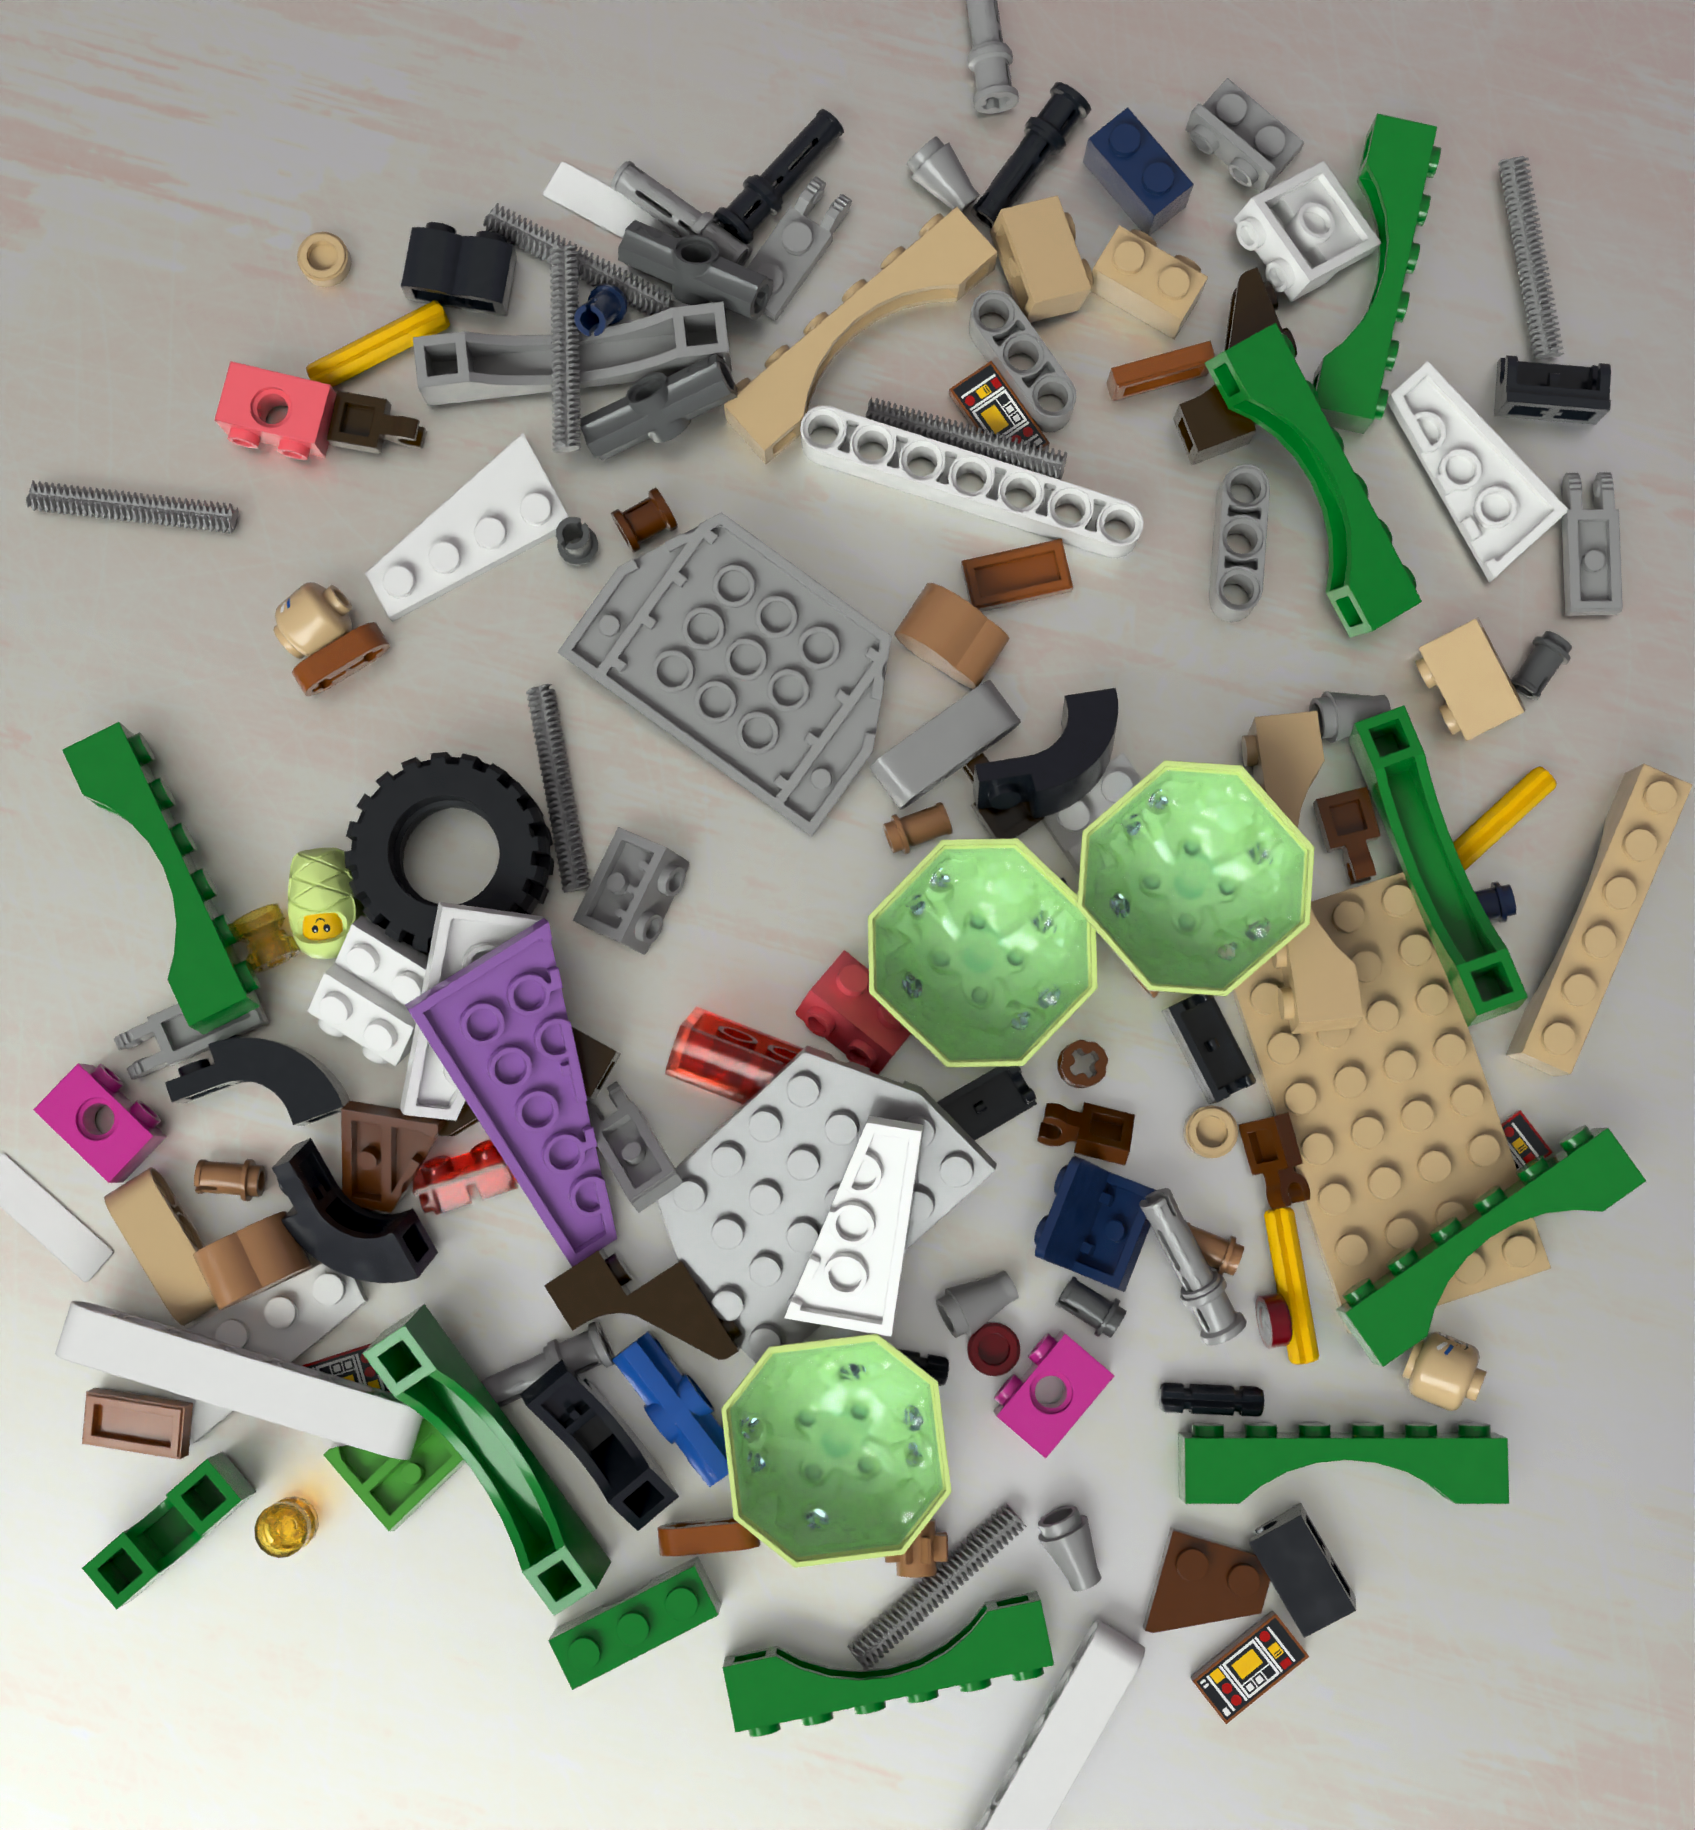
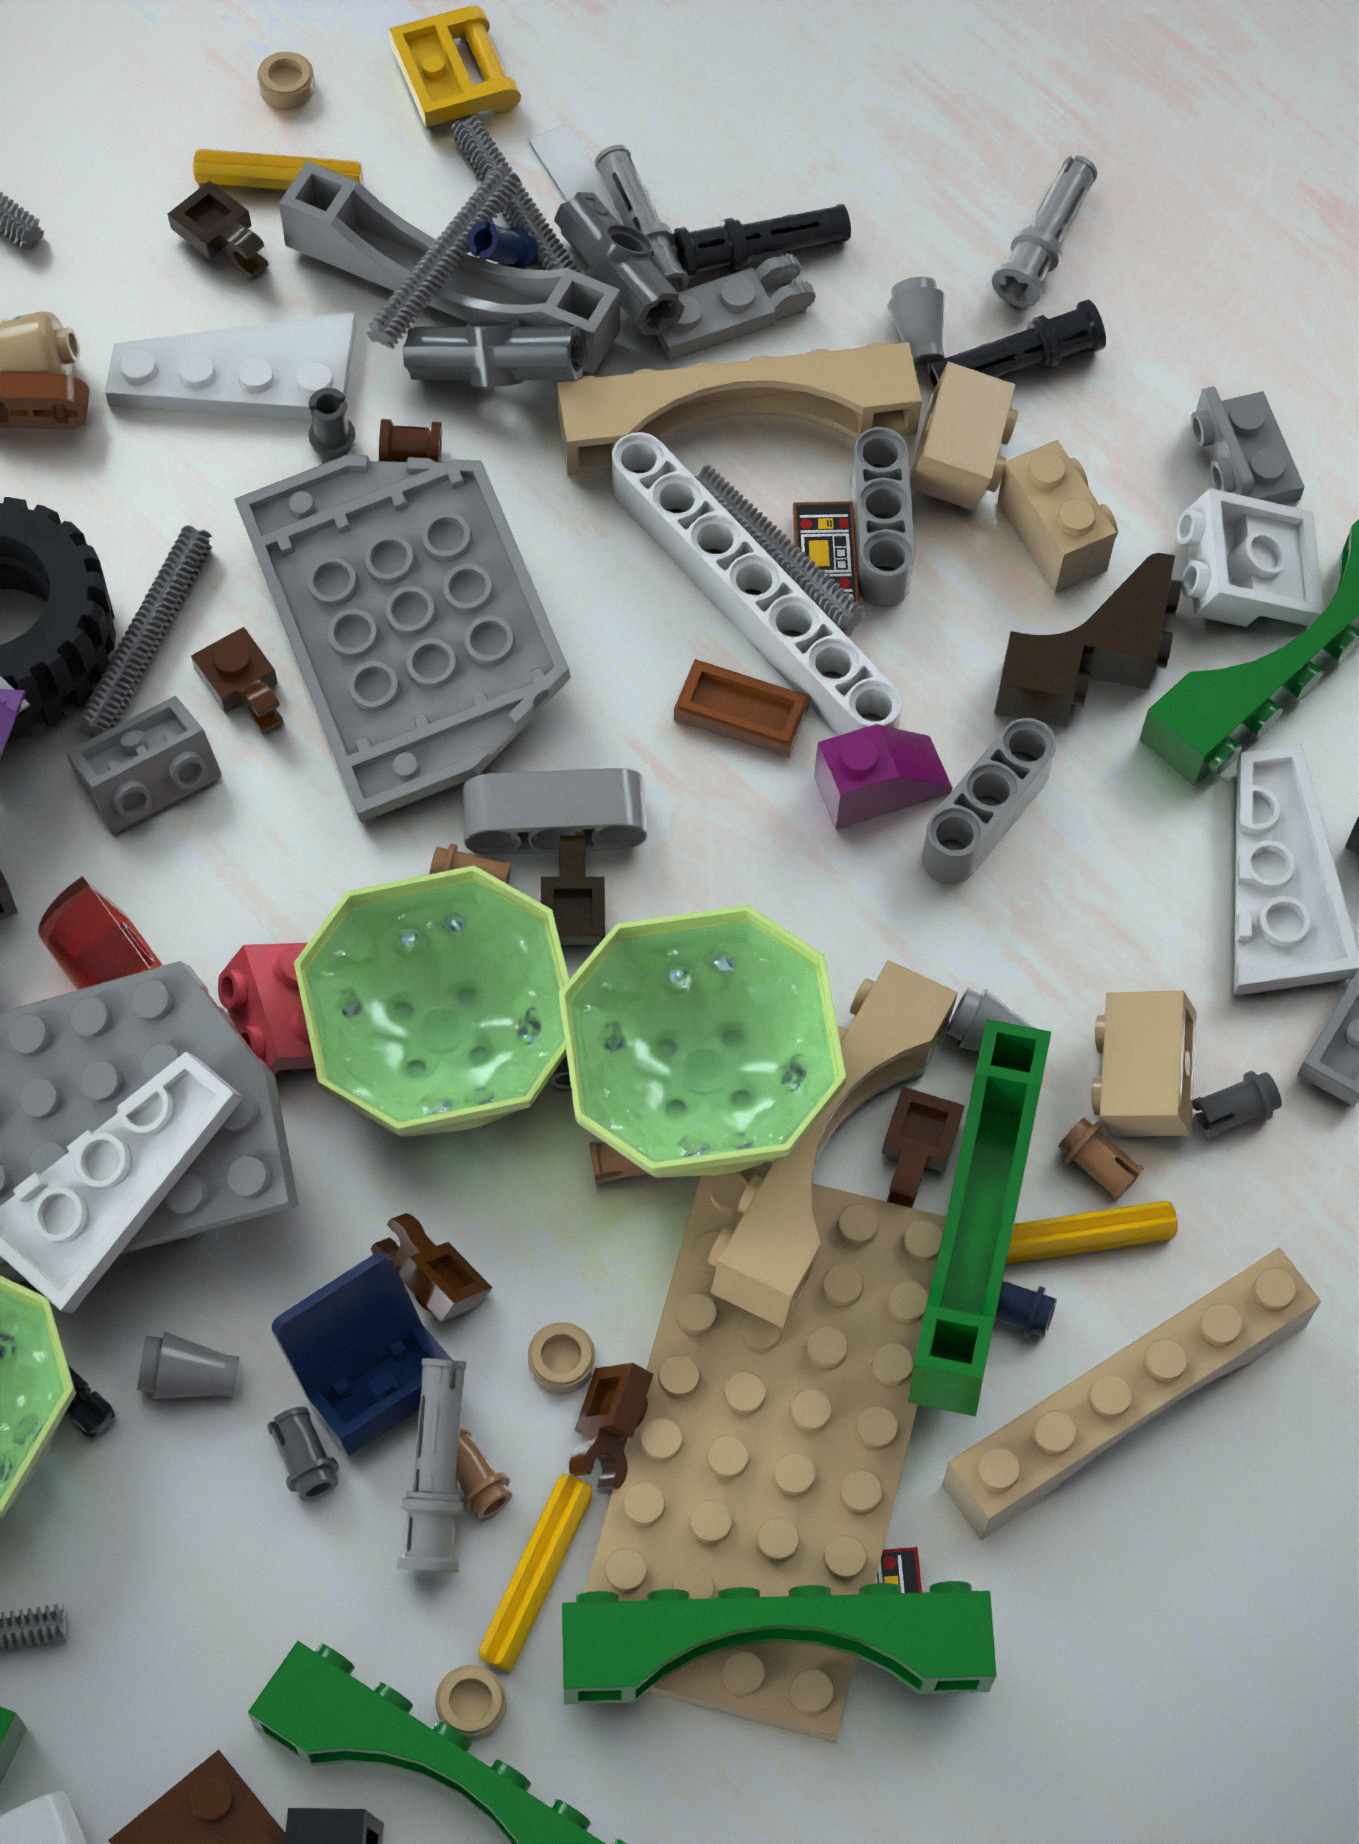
camera: 30 degrees right, 20 degrees down
coral brick [215,361,336,460] -> none
black brick [401,222,517,315] -> none
medium nougat piece [894,583,1010,689] -> none
black hinge [937,1066,1037,1141] -> none
dark red tile [967,1322,1020,1376] -> none
black arch [973,688,1118,819] -> none
dark pink brick [994,1330,1114,1459] -> none
light grey cone [1038,1506,1102,1591] -> none
reddish brown bush [1057,1040,1108,1088] -> none
dark blue brick [1083,107,1194,236] -> none
dark orange tile [1106,340,1215,401] -> none
black axle [1159,1383,1265,1417] -> none
black hinge [1162,994,1256,1104] -> none
green arch [1205,323,1422,638] -> none
dark red tile [1255,1293,1292,1349] -> none
tan head [1402,1332,1487,1411] -> none
none -> reddish brown plate [191,627,284,734]
none -> yellow plate [389,5,521,127]
none -> tan tile [435,1665,507,1741]
none -> magenta slope [814,724,953,829]
none -> medium nougat pin [1058,1117,1144,1200]

